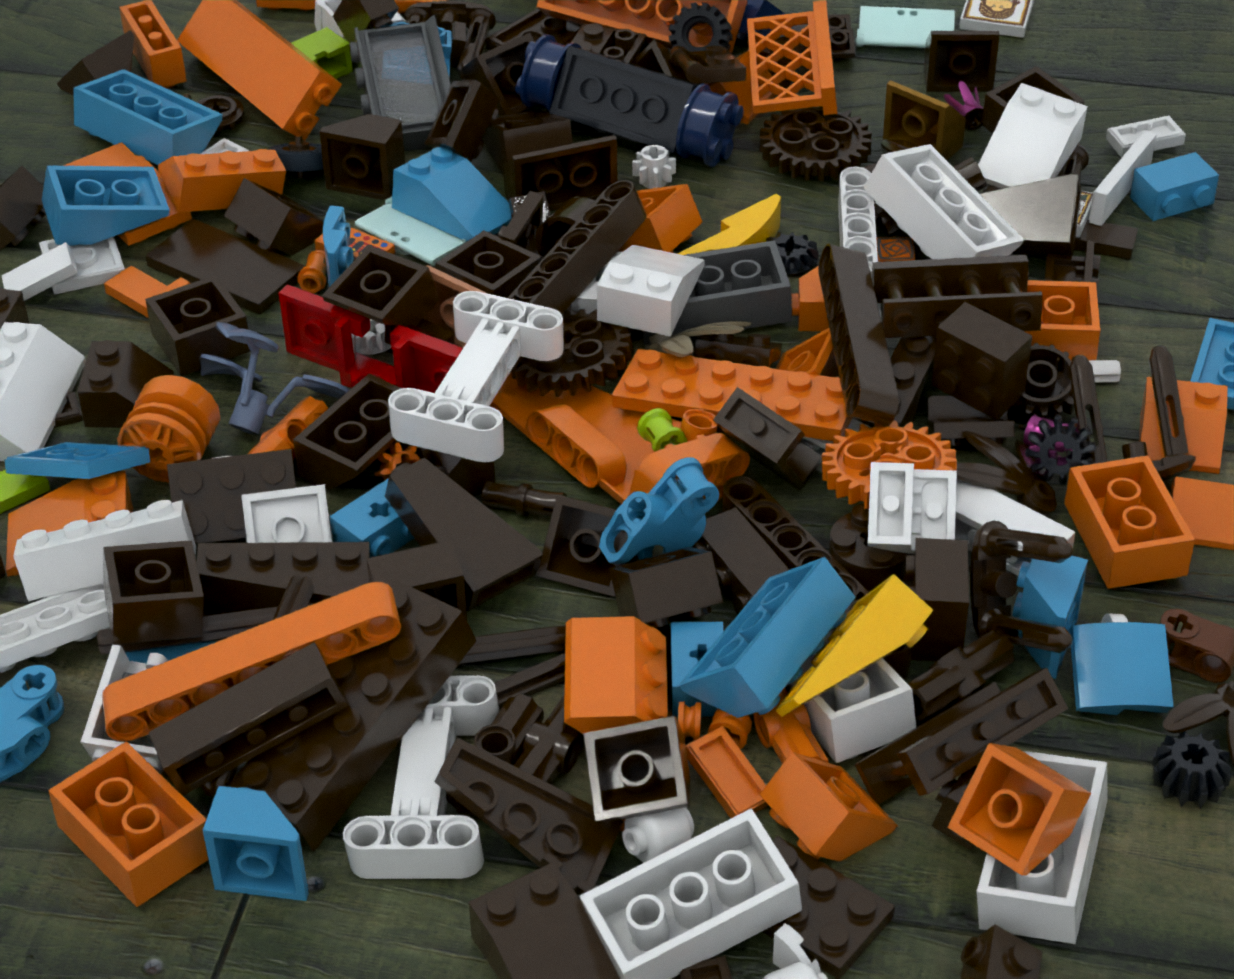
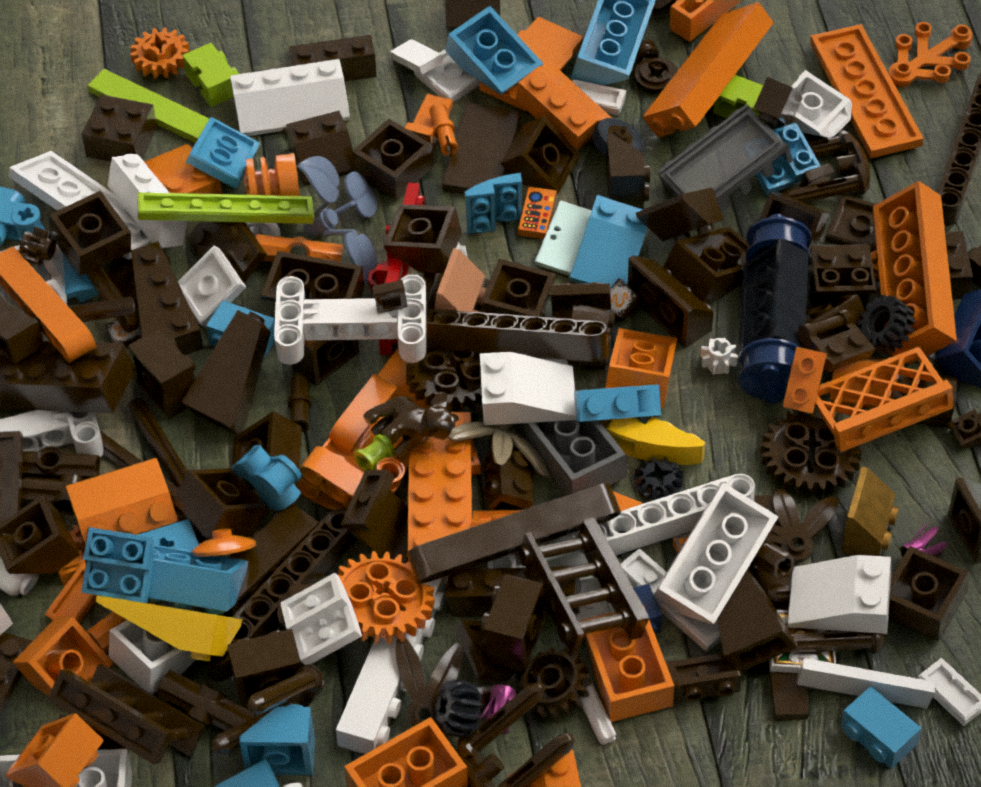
camera: 70 degrees right, 10 degrees up
none -> dark brown gear [19,227,56,265]
none -> dark azure slope [81,527,154,603]
none -> lime tile [137,192,314,224]
none -> orange dish [192,529,256,557]
none -> dark brown animal [363,392,459,461]
none -> dark brown tile [372,280,408,313]
none -> orange pin [429,103,459,156]
none -> dark azure plate [574,384,662,422]
none -> orange hinge [783,347,827,414]

